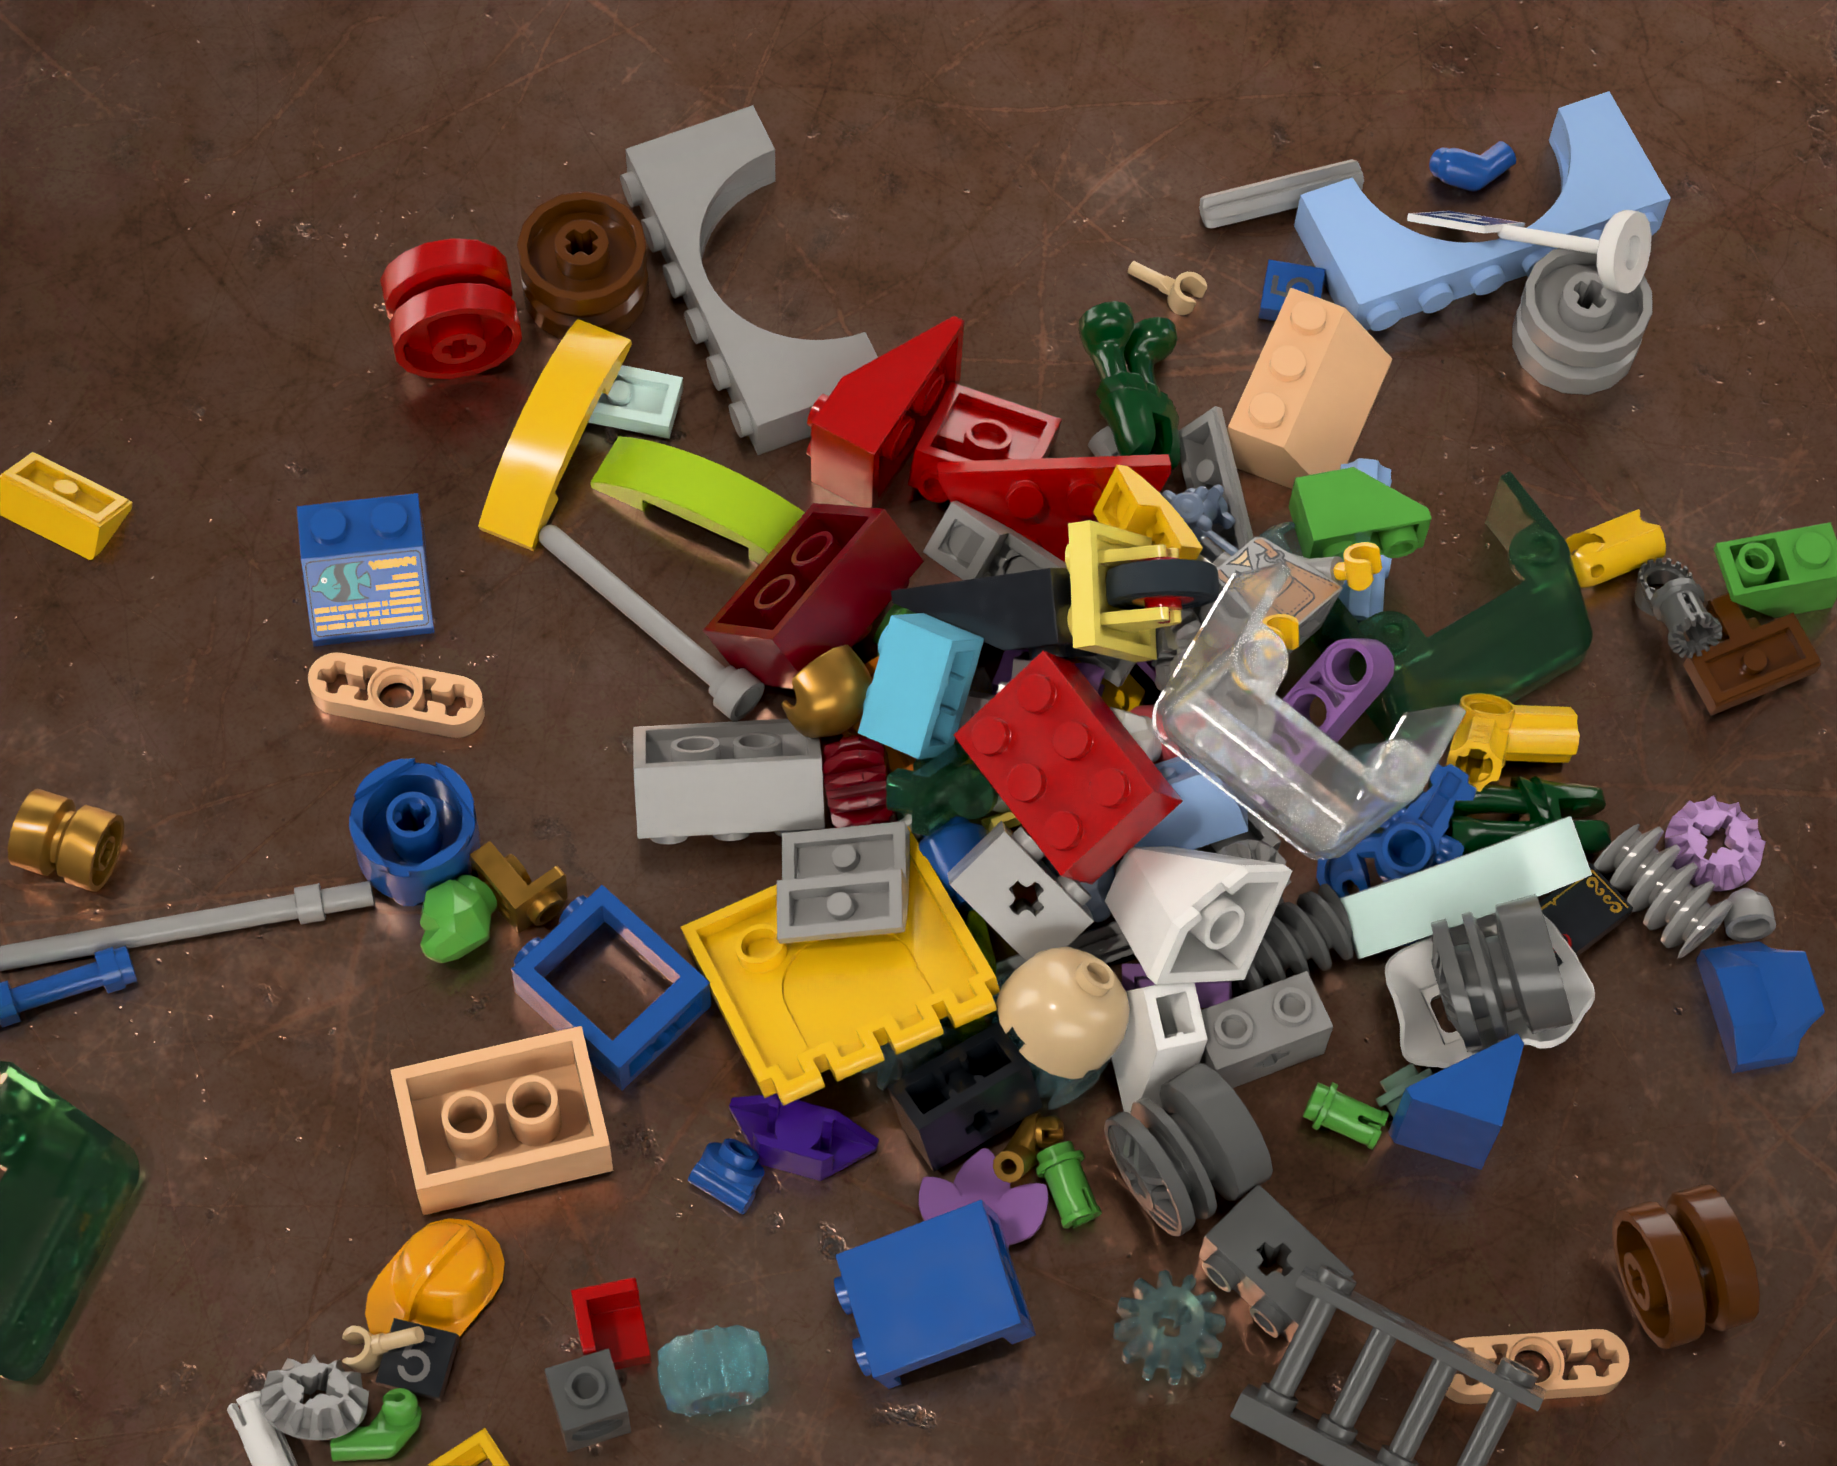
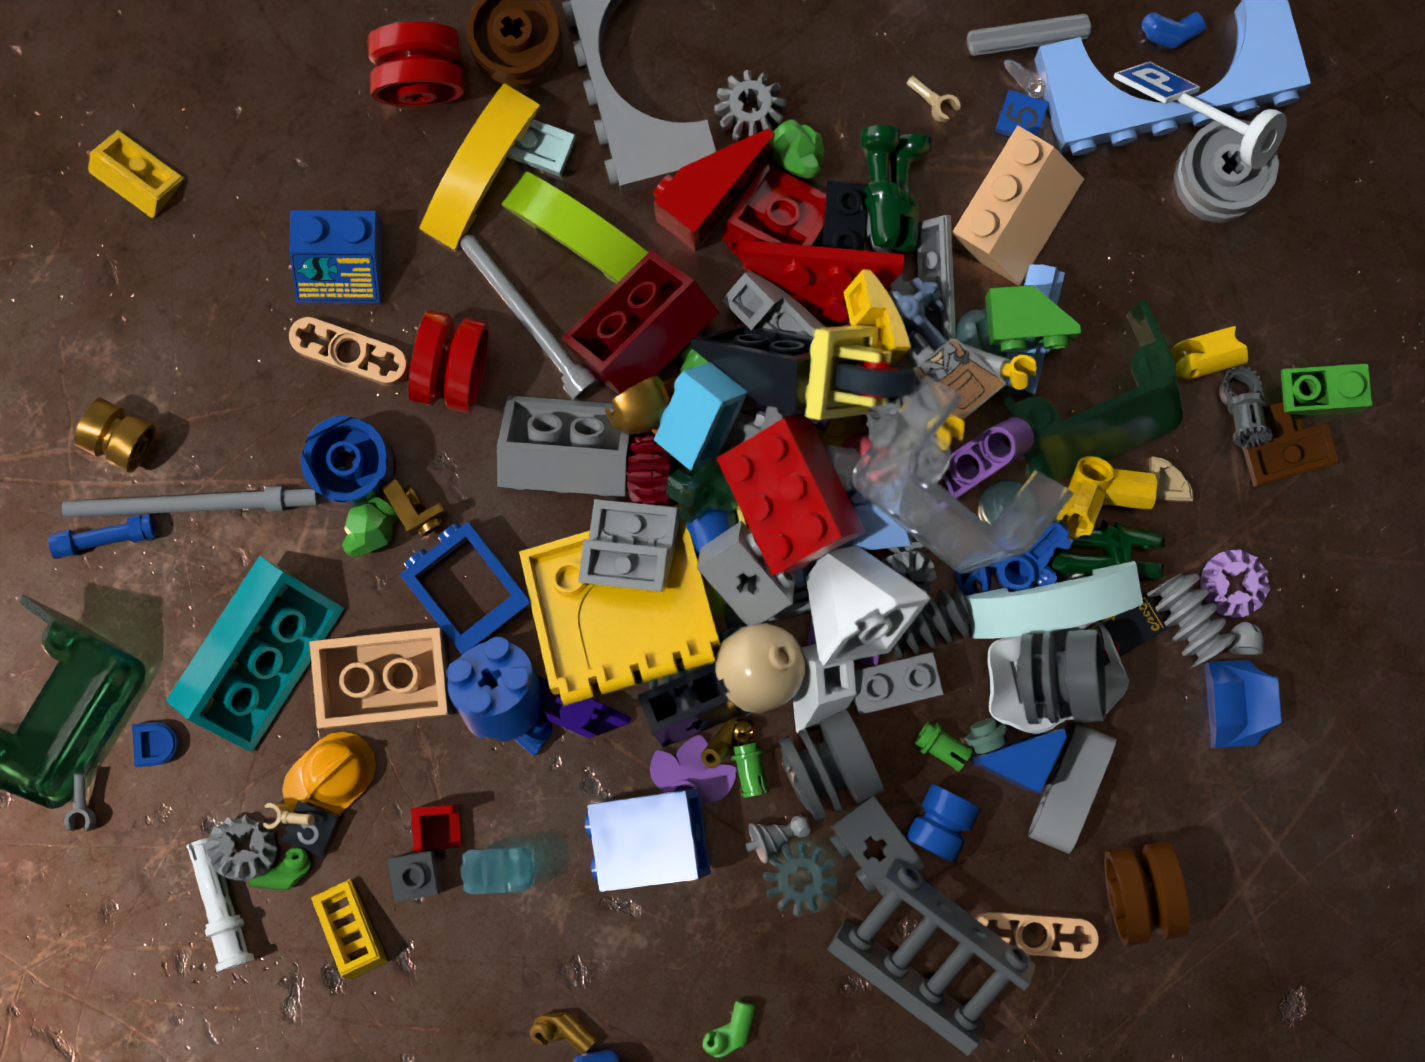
camera: 15 degrees right, 20 degrees up
none -> light grey hand [64,772,96,831]
none -> blue tile [132,722,180,767]
none -> teal slope [166,556,345,753]
none -> red wheel [408,310,489,414]
none -> blue brick [447,637,545,741]
none -> light grey gear [715,69,786,141]
none -> light grey piece [745,814,812,864]
none -> bright green rock [773,120,824,178]
none -> black hinge [822,180,868,251]
none -> blue wheel [905,784,982,864]
none -> clear animal [1004,60,1046,98]
none -> light grey beam [1028,722,1116,854]
none -> tan tile [1149,457,1193,503]

